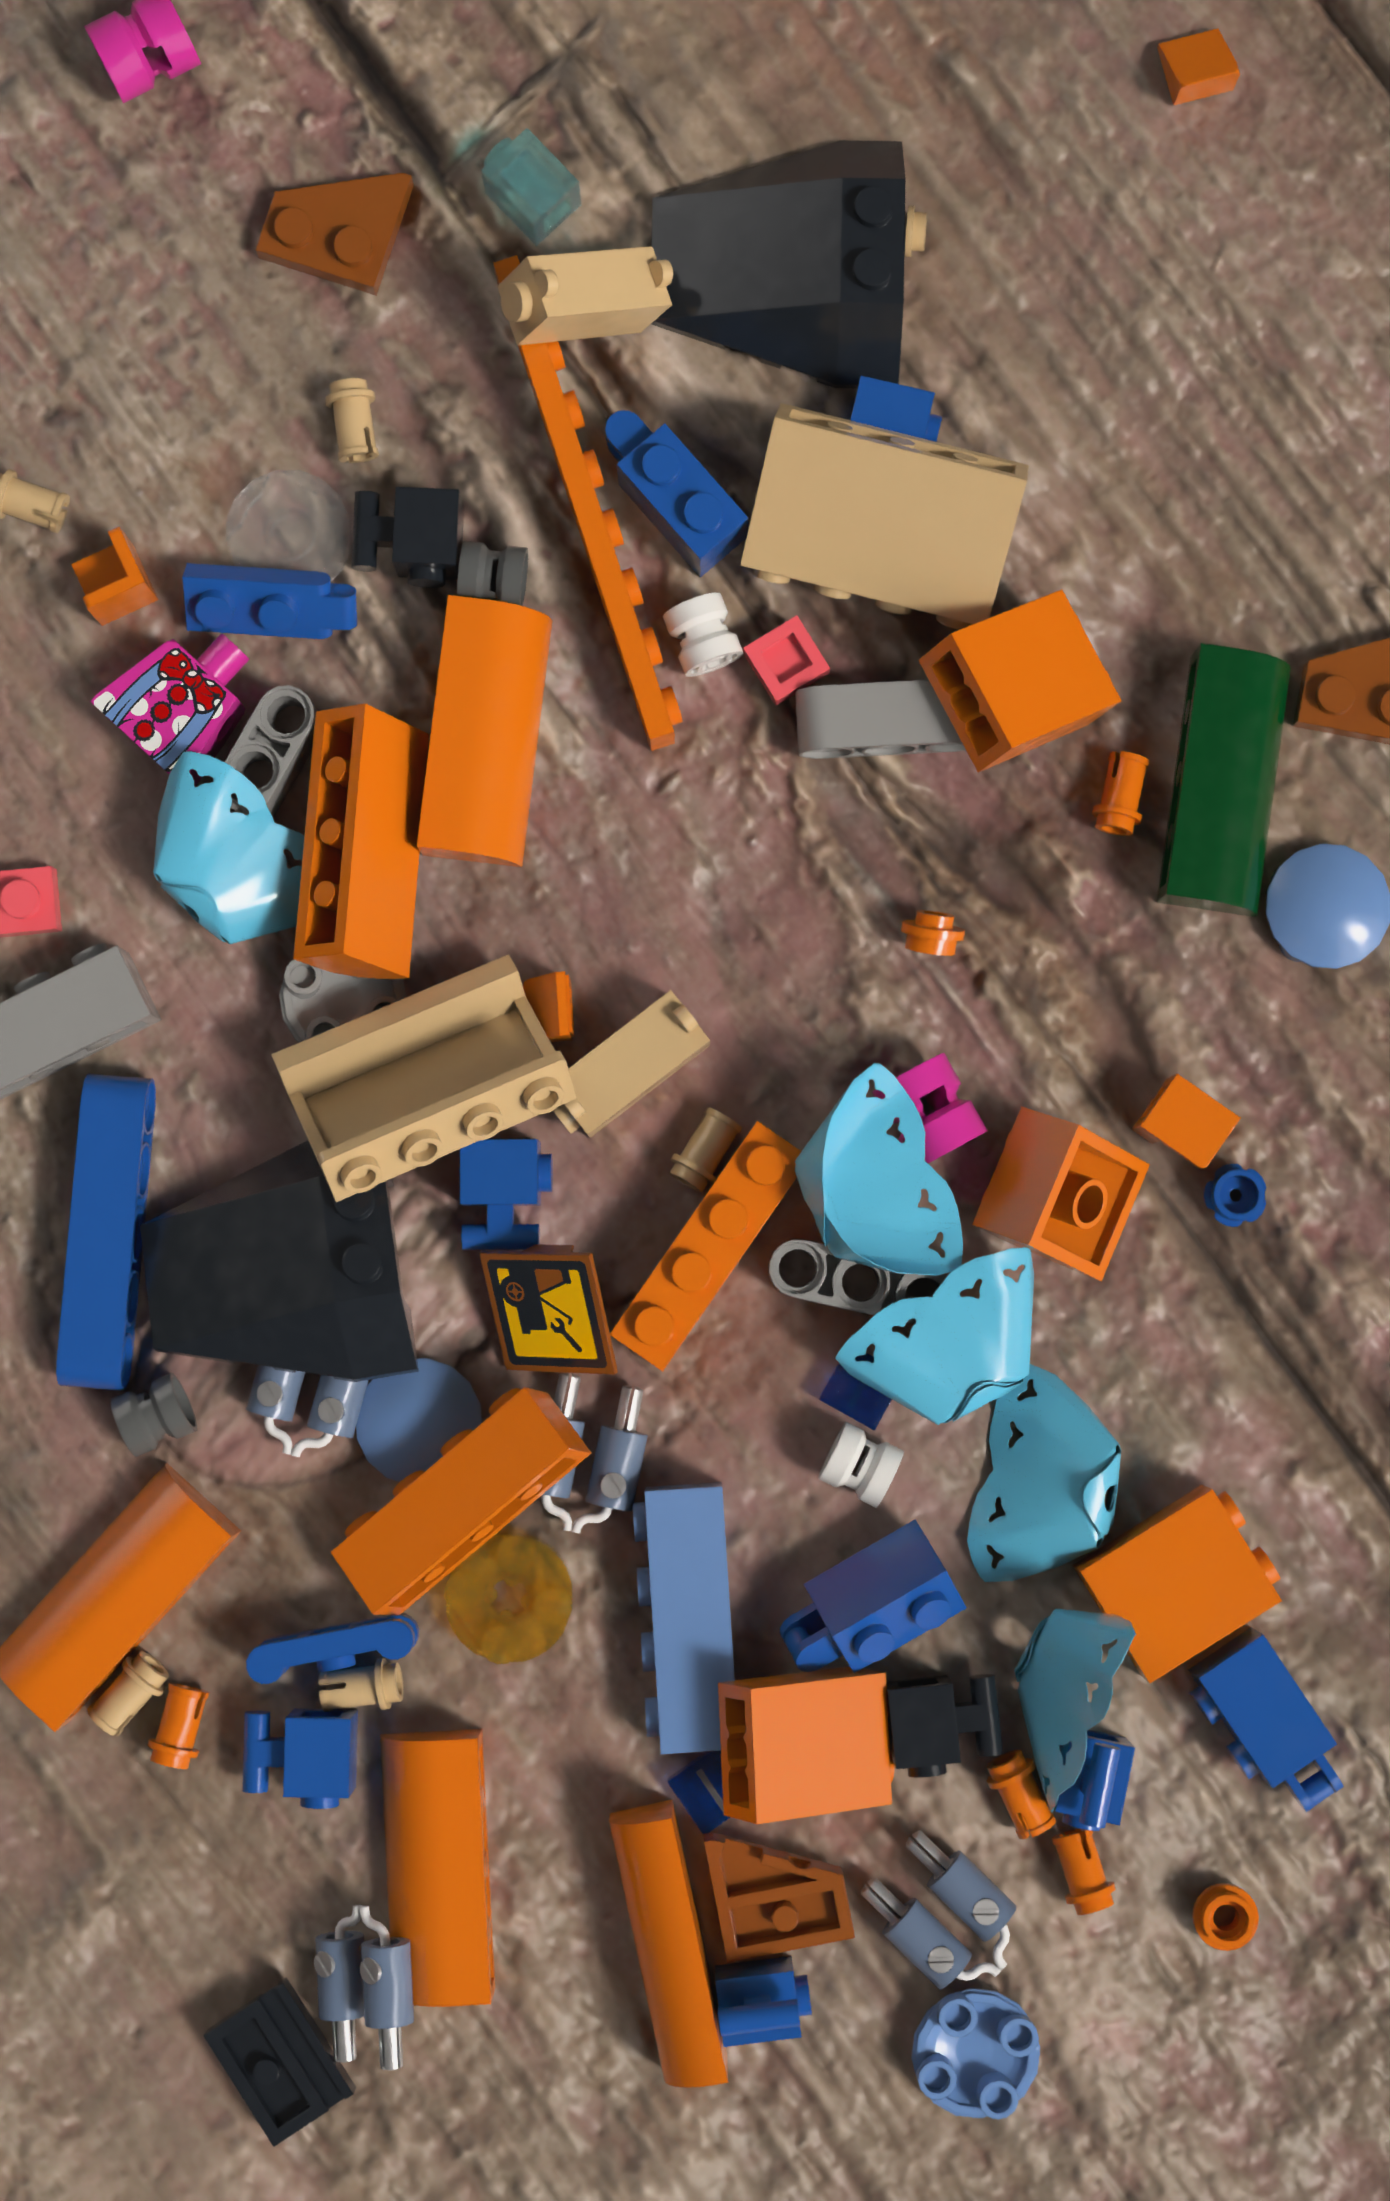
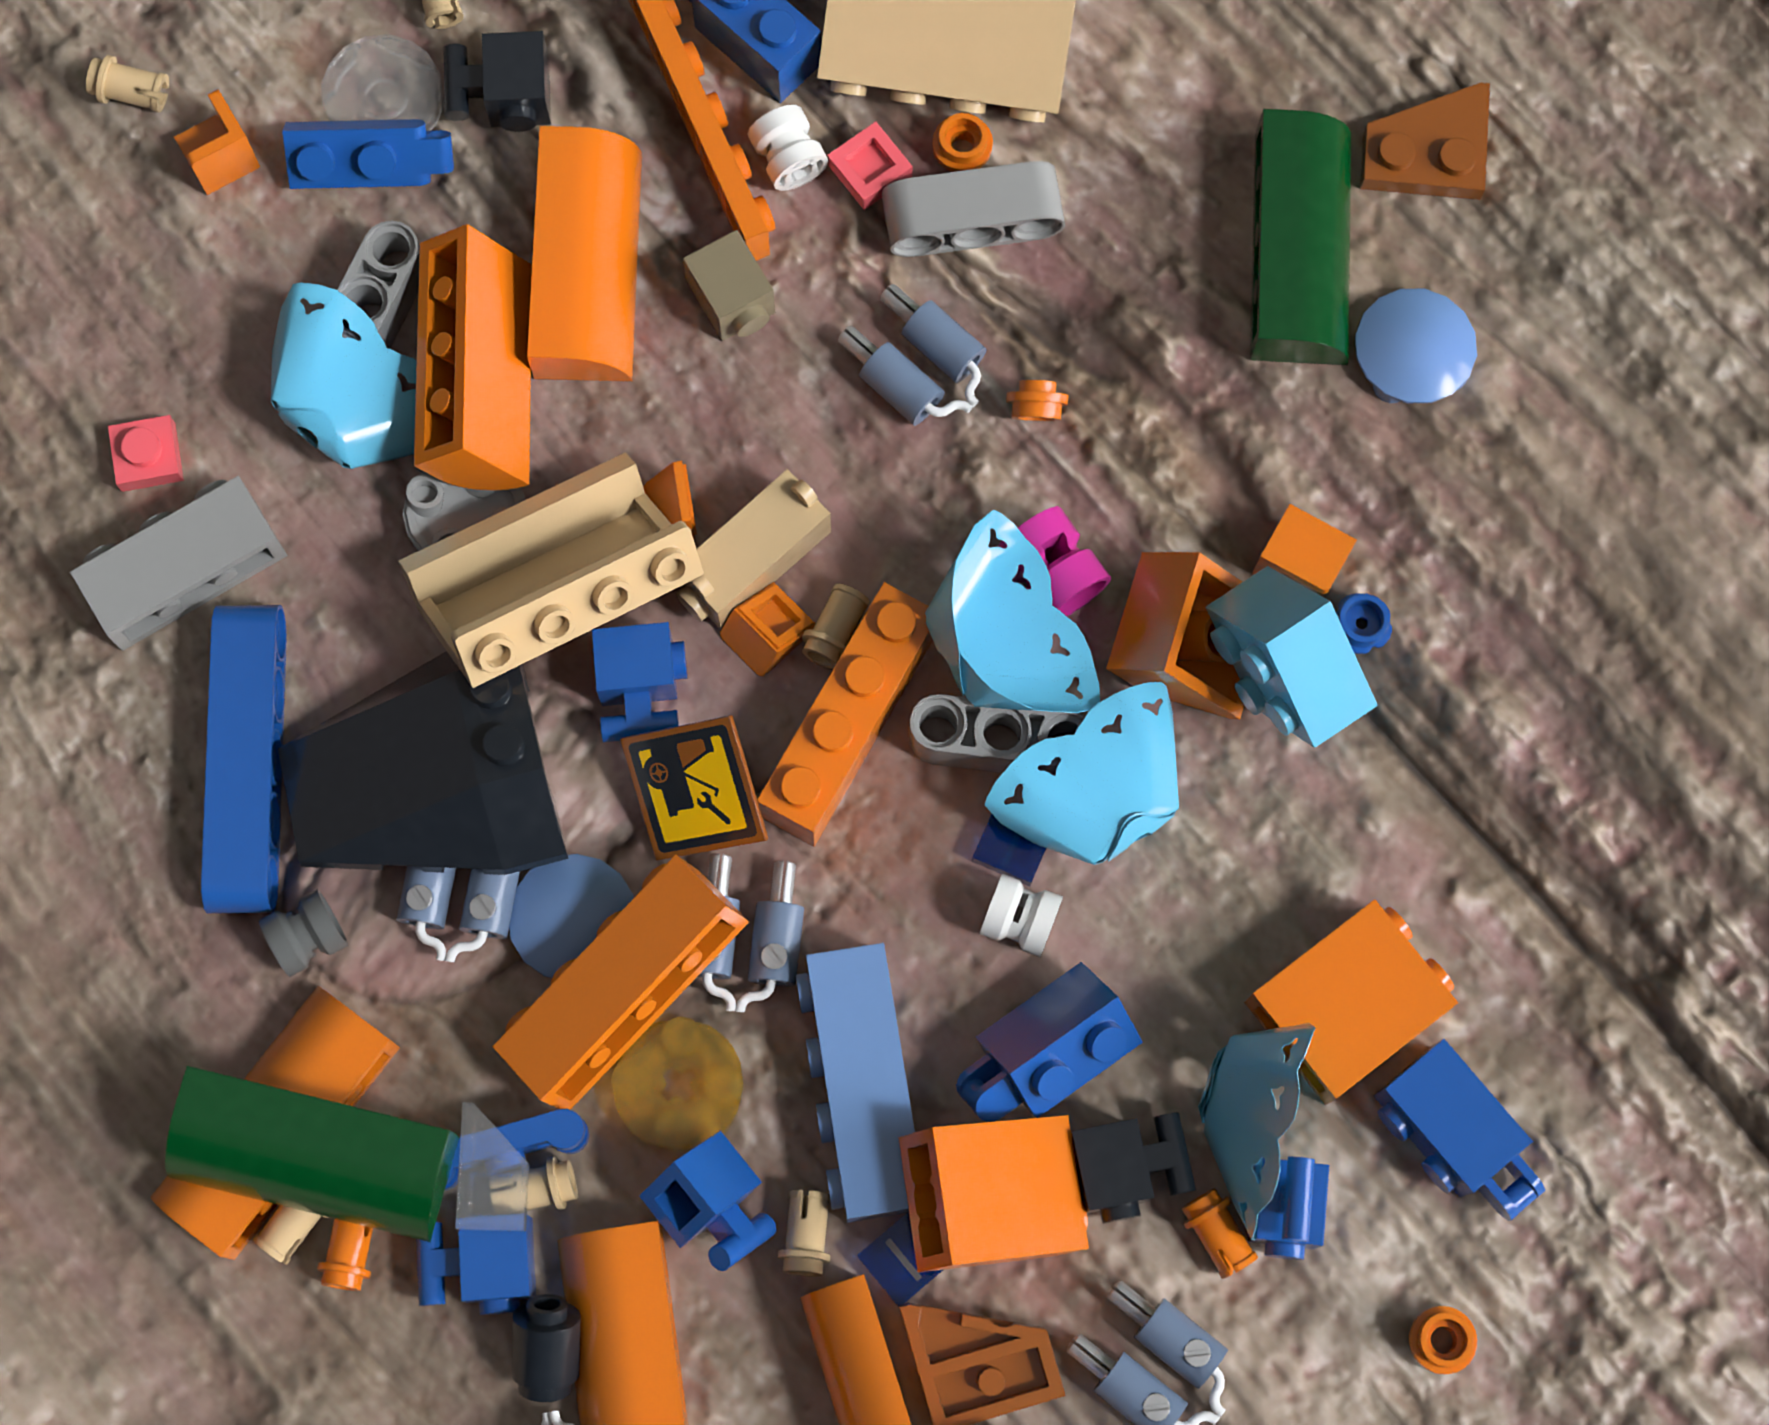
camera: 10 degrees left, 10 degrees down
torso [90,633,250,787] -> none
dark grey wheel [457,540,528,606] -> none
orange brick [918,589,1122,773] -> none
medium azure piece [967,1364,1121,1582] -> none
orange pin [1052,1828,1116,1915] -> none
orange pin [1092,751,1150,836] -> none
none -> dark green brick [165,1066,459,1242]
none -> clear tile [455,1102,529,1232]
none -> black brick [511,1294,581,1402]
none -> blue brick [639,1130,776,1271]
none -> dark tan brick [683,230,775,341]
none -> orange slope [720,582,816,677]
none -> tan pin [778,1190,830,1277]
none -> sand blue piece [838,284,987,426]
none -> orange plate [932,113,993,172]
none -> medium azure brick [1205,566,1378,748]

